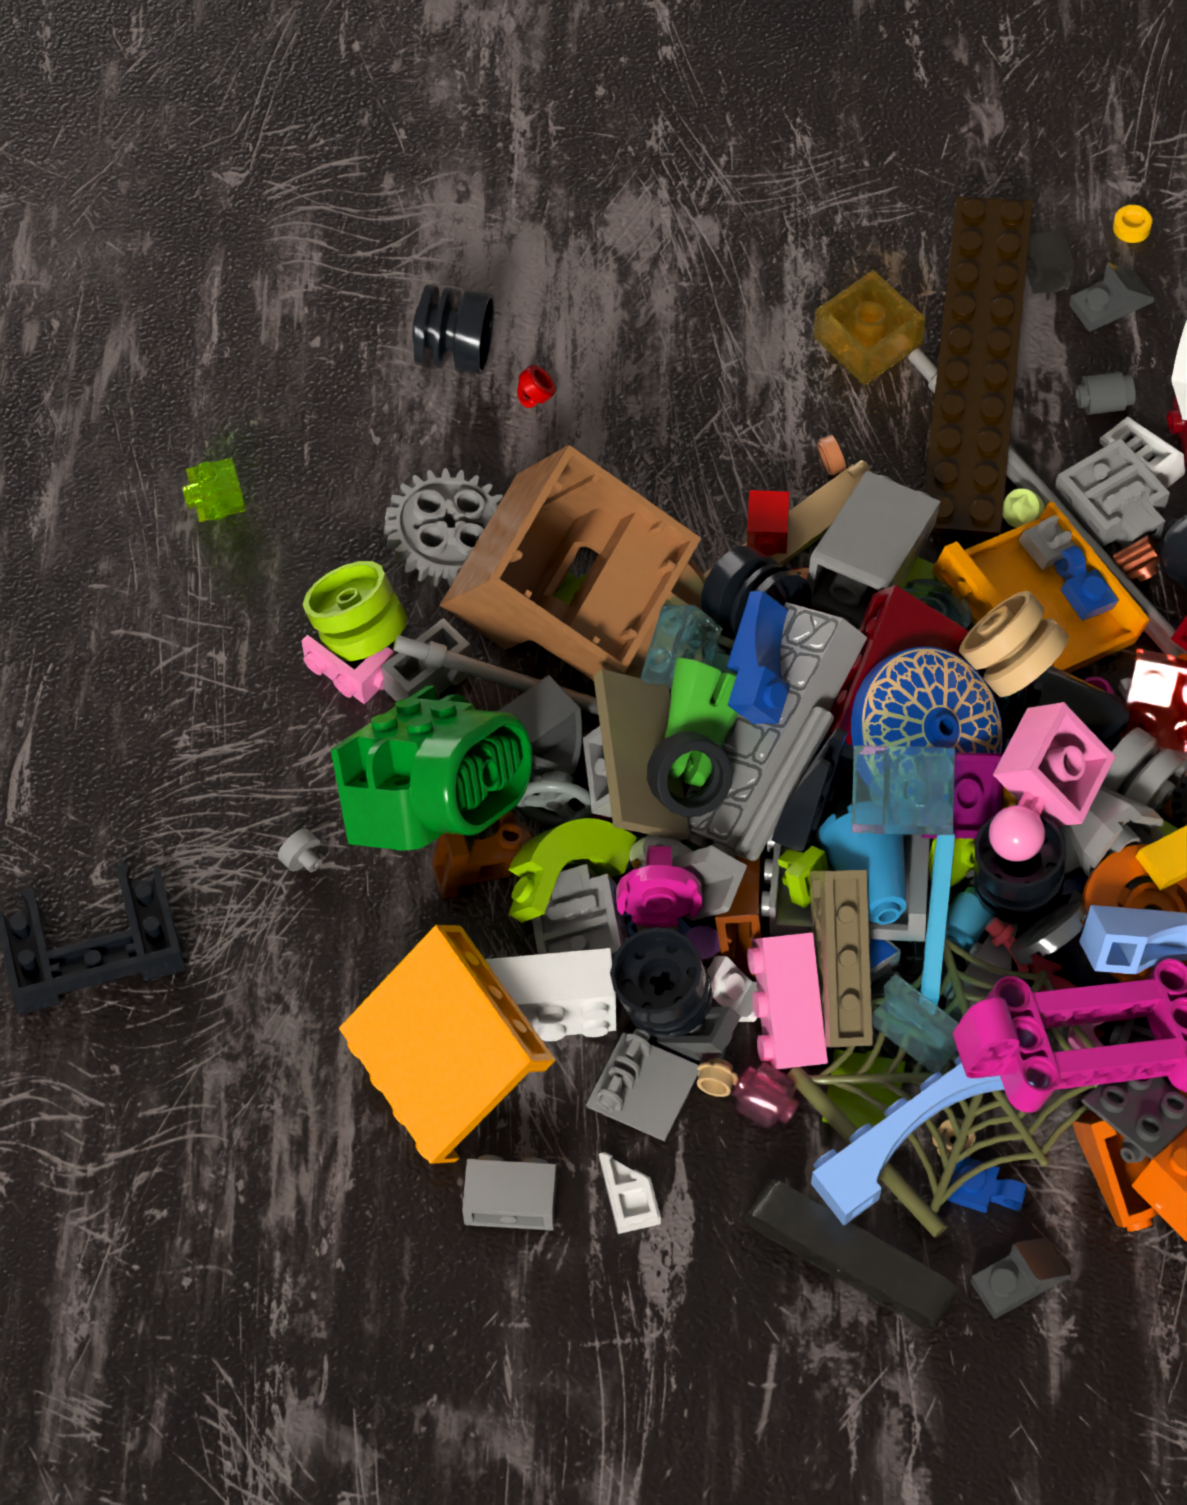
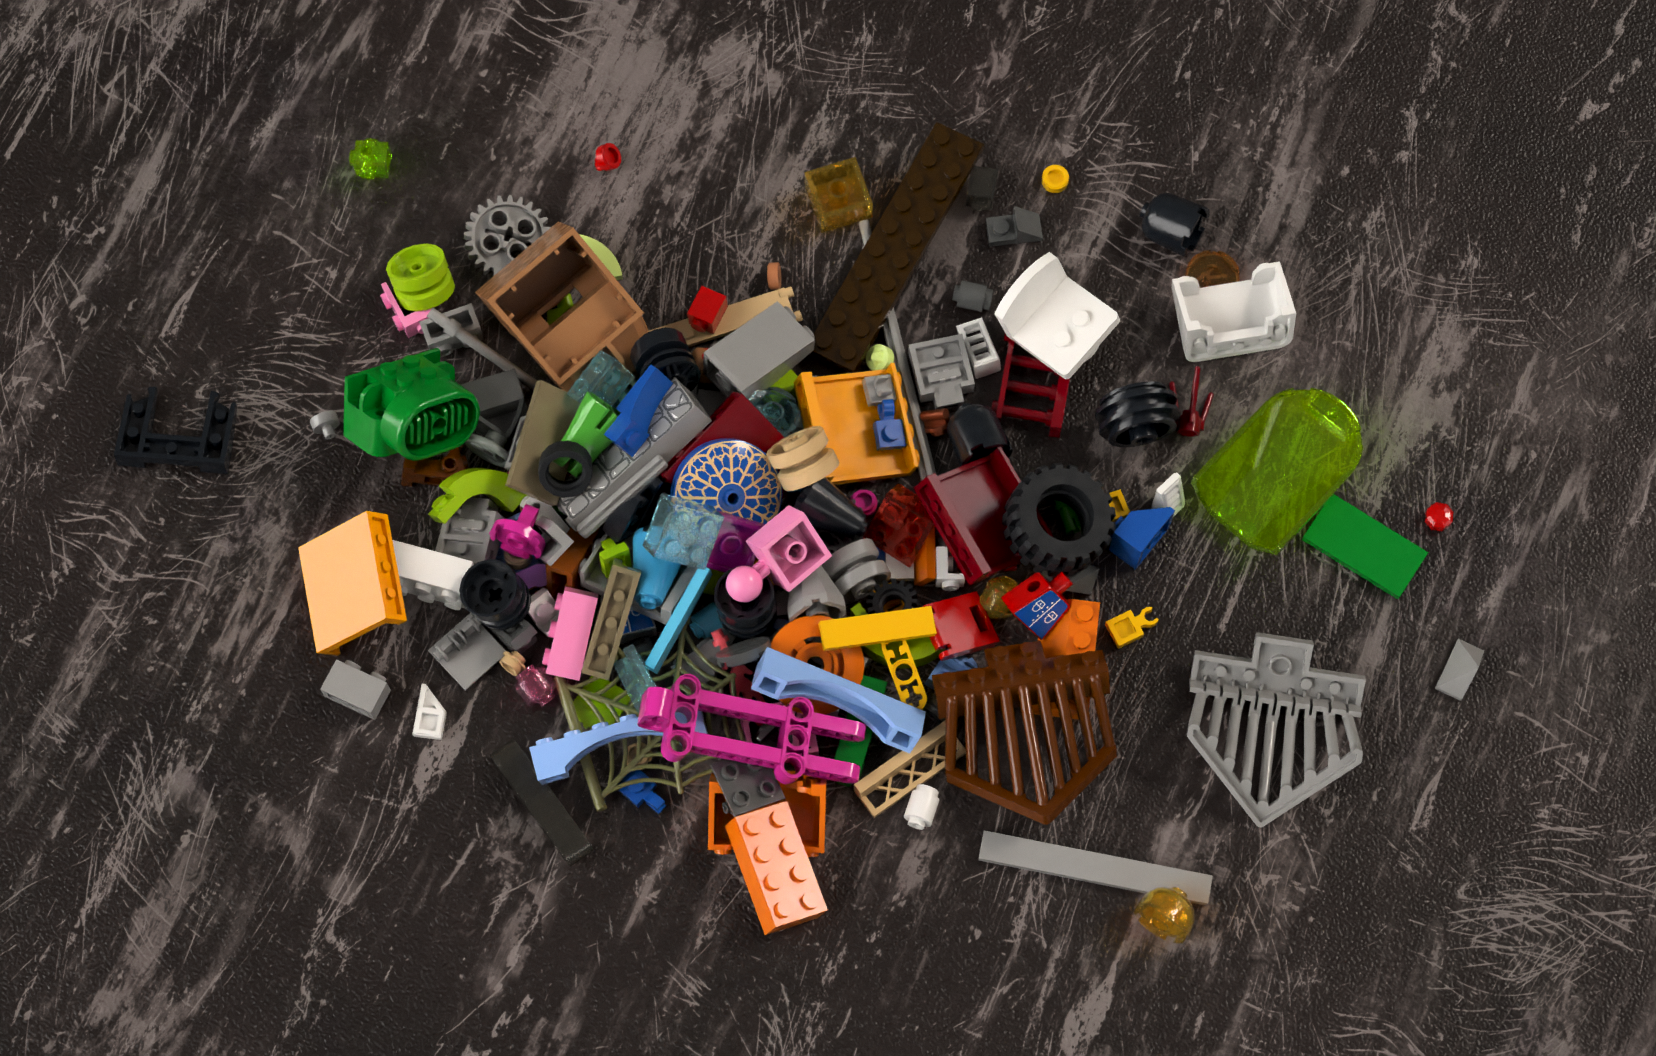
camera: 20 degrees right, 10 degrees up
black wheel [412,285,495,374] -> none
dark grey slope [970,1237,1071,1319] -> none

